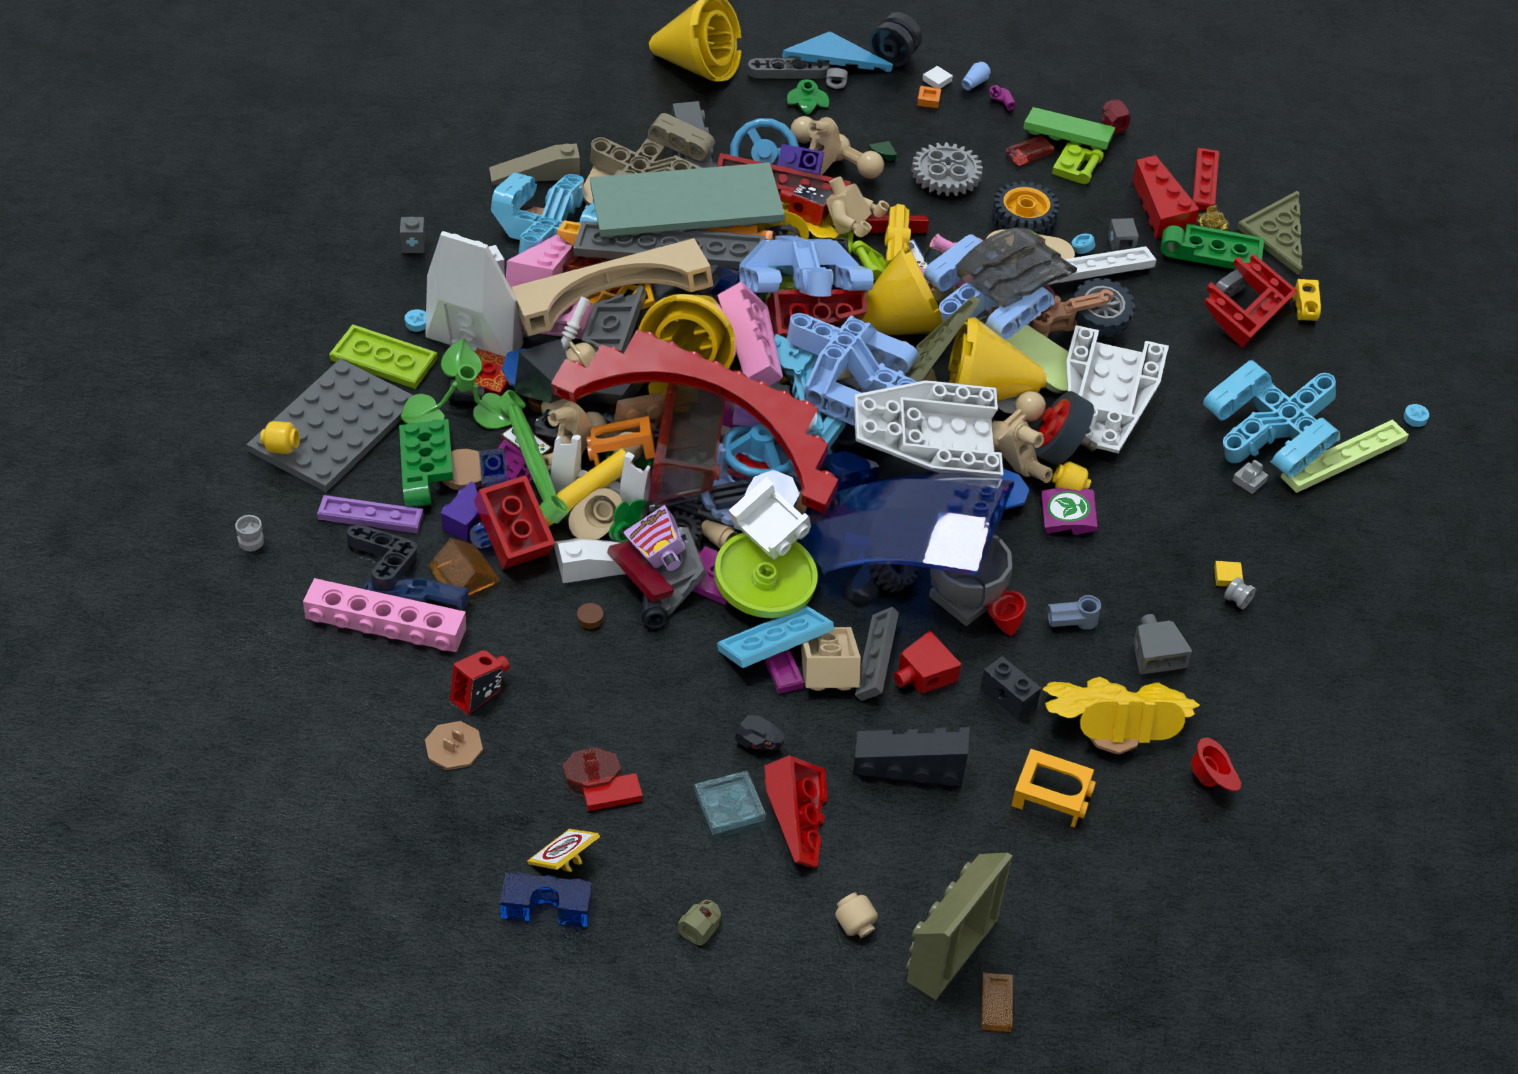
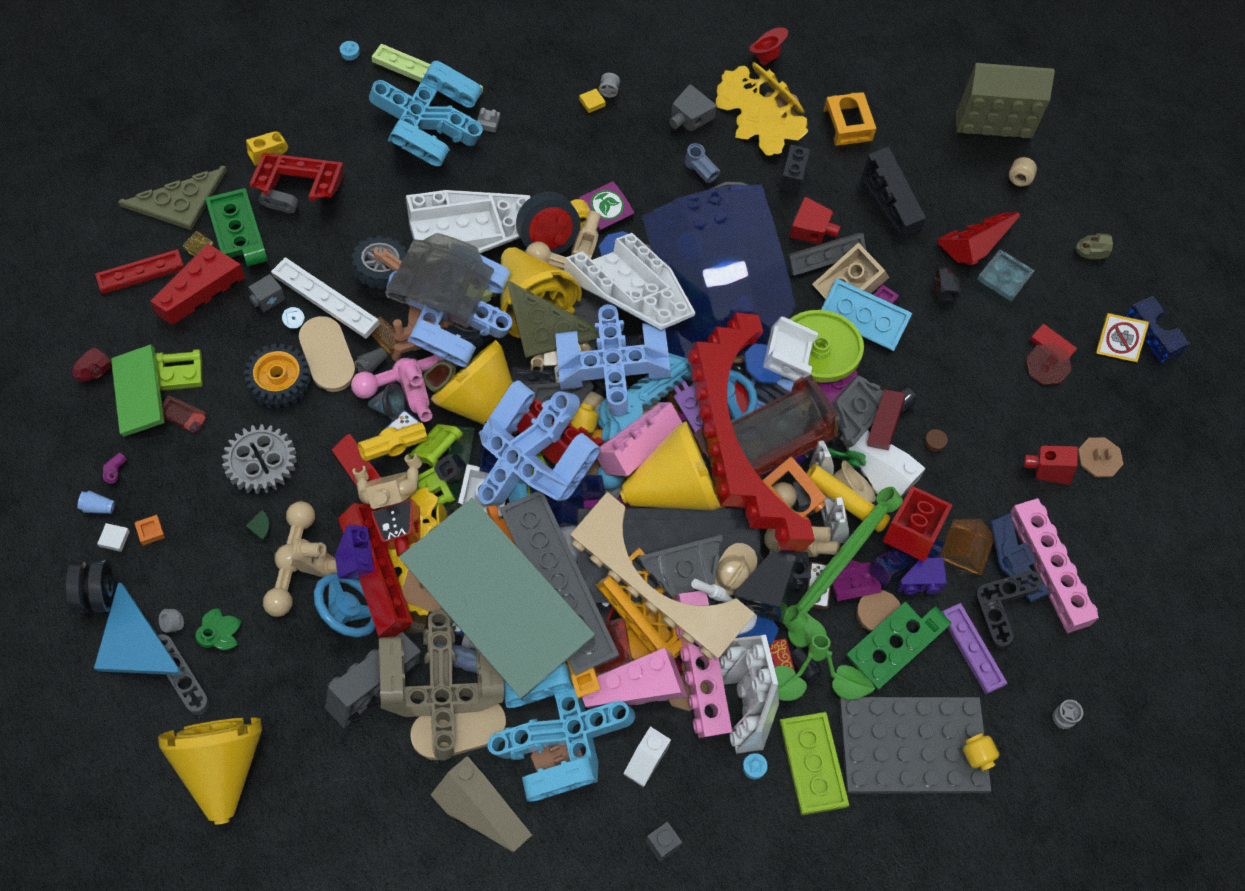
camera: 125 degrees left, 15 degrees up
lavender torso [624,505,685,571] -> none

